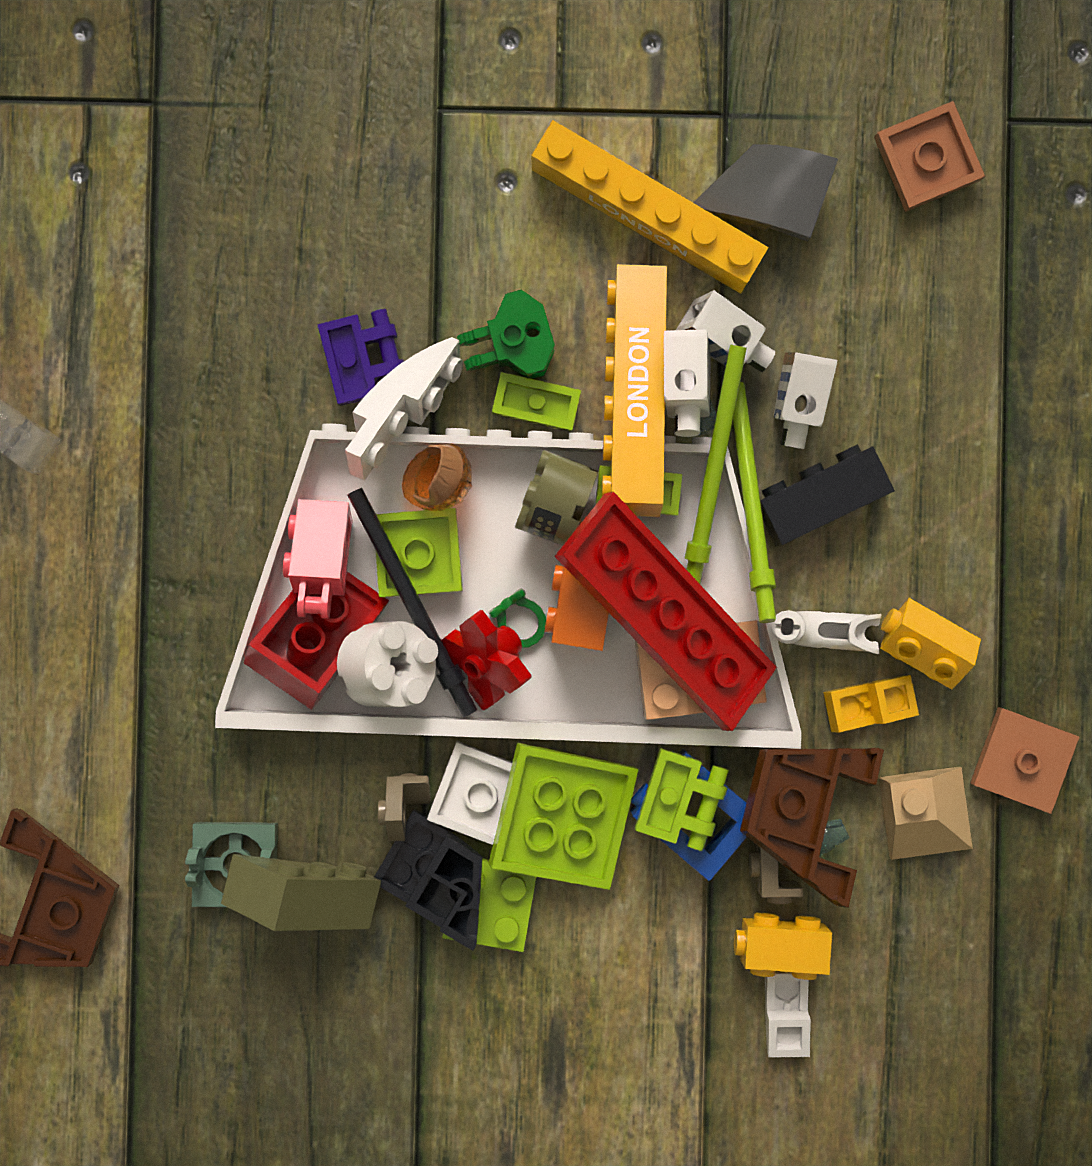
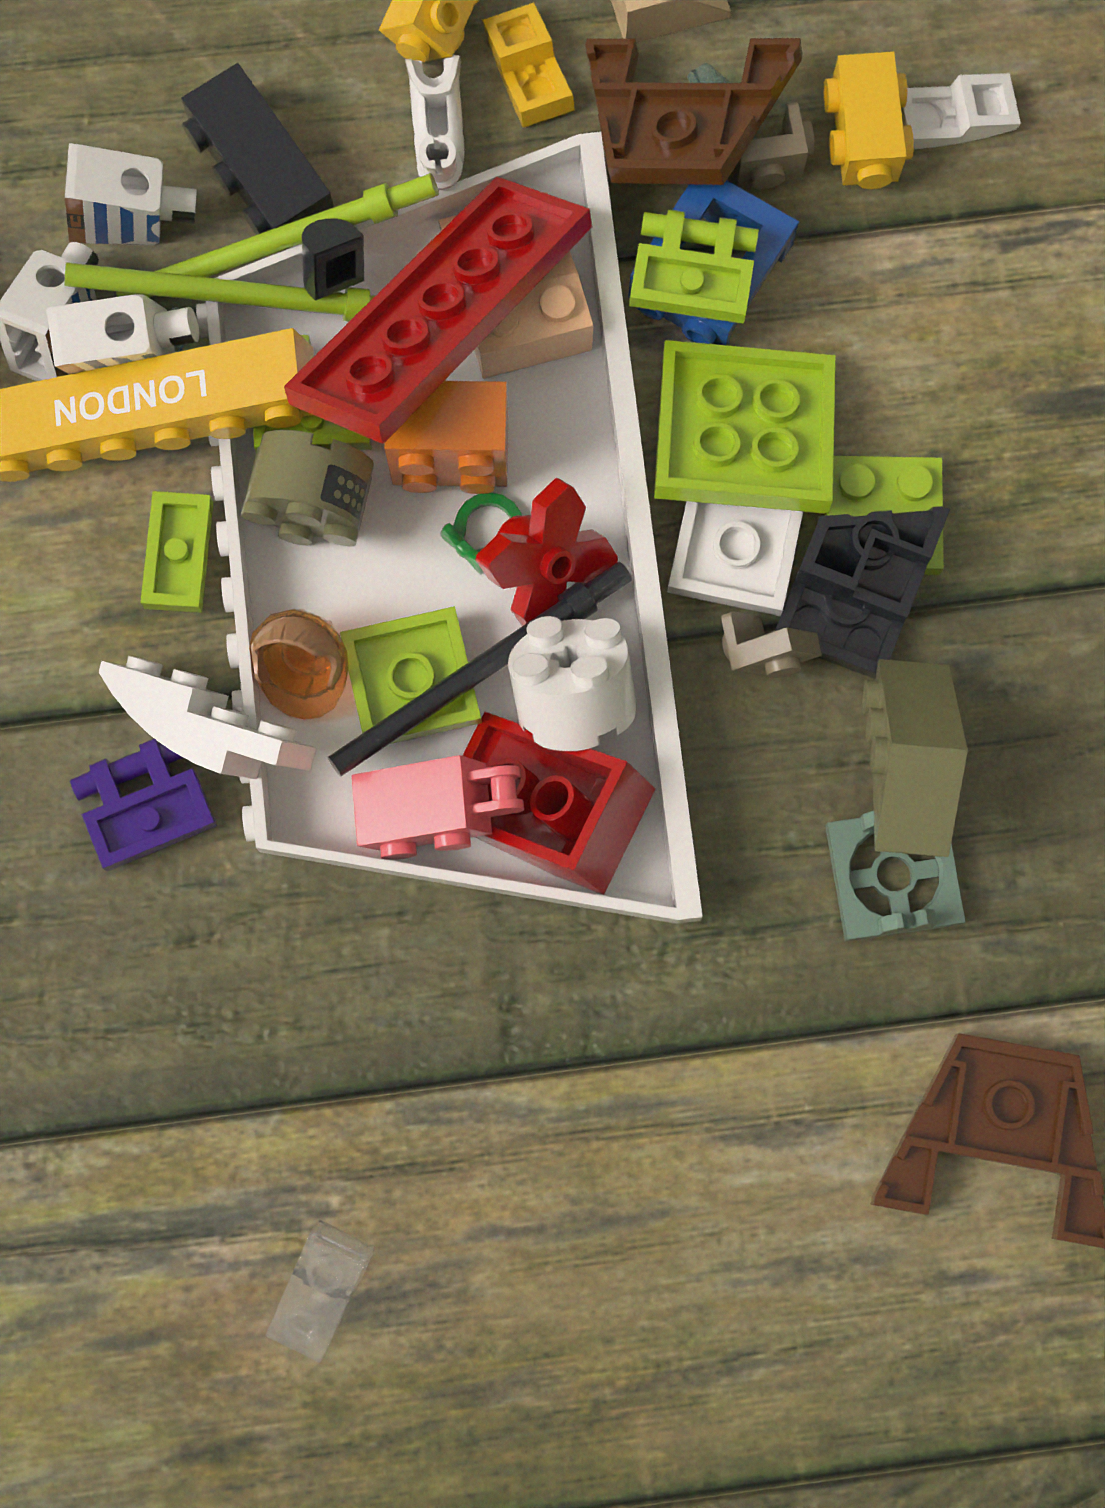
camera: 95 degrees left, 10 degrees down
green hinge [457,289,555,379] -> none
none -> black brick [302,218,364,301]

